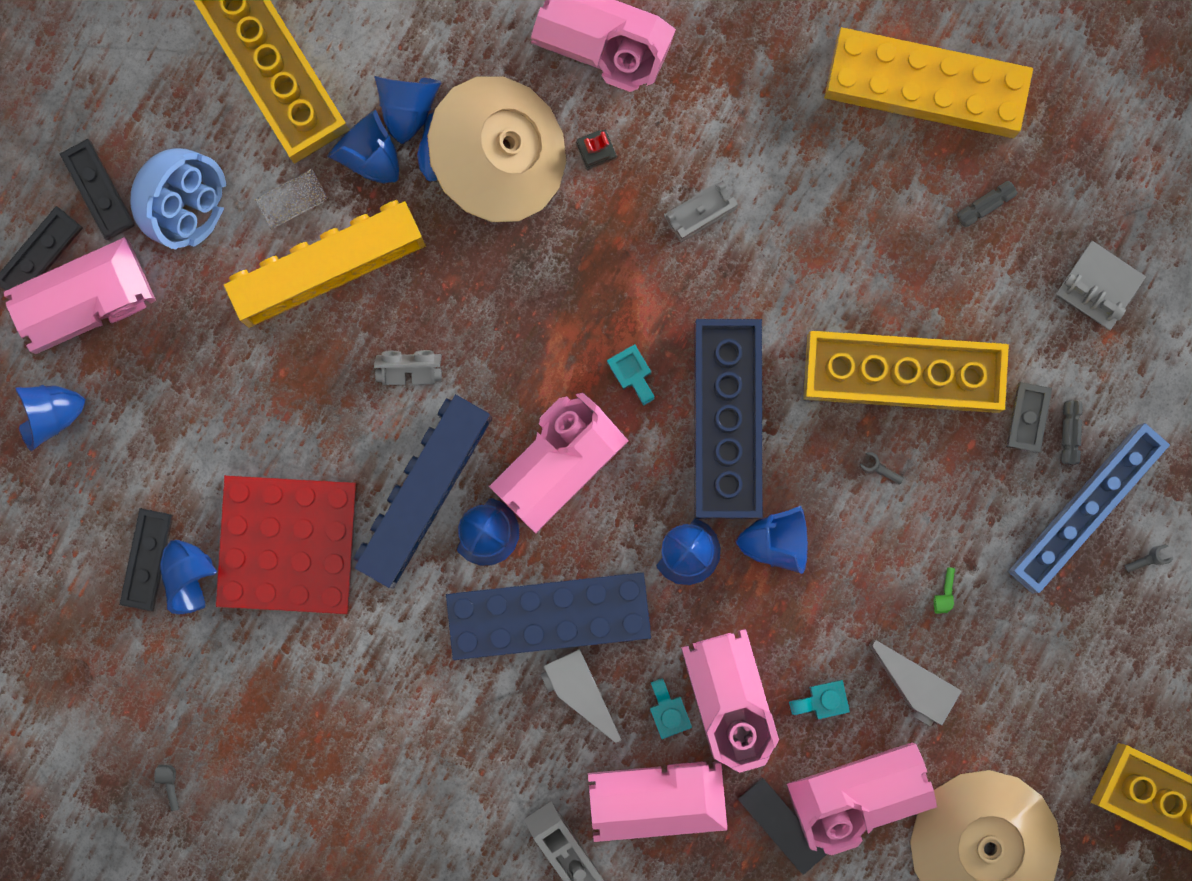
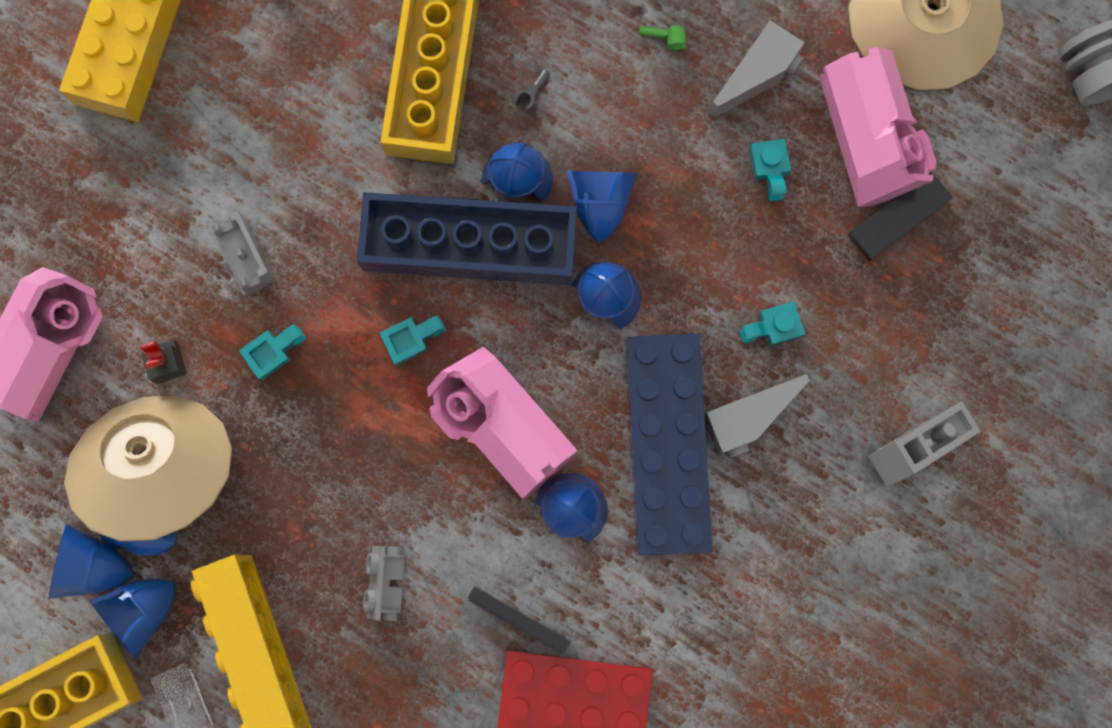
camera: 80 degrees left, 5 degrees down
dark blue brick [353,394,492,589] -> none
bright pink brick [588,761,727,842] -> none
bright pink brick [681,629,779,773] -> none
none -> teal plate [239,324,307,381]
none -> black tile [468,586,571,654]
none -> blue helmet [481,142,553,202]

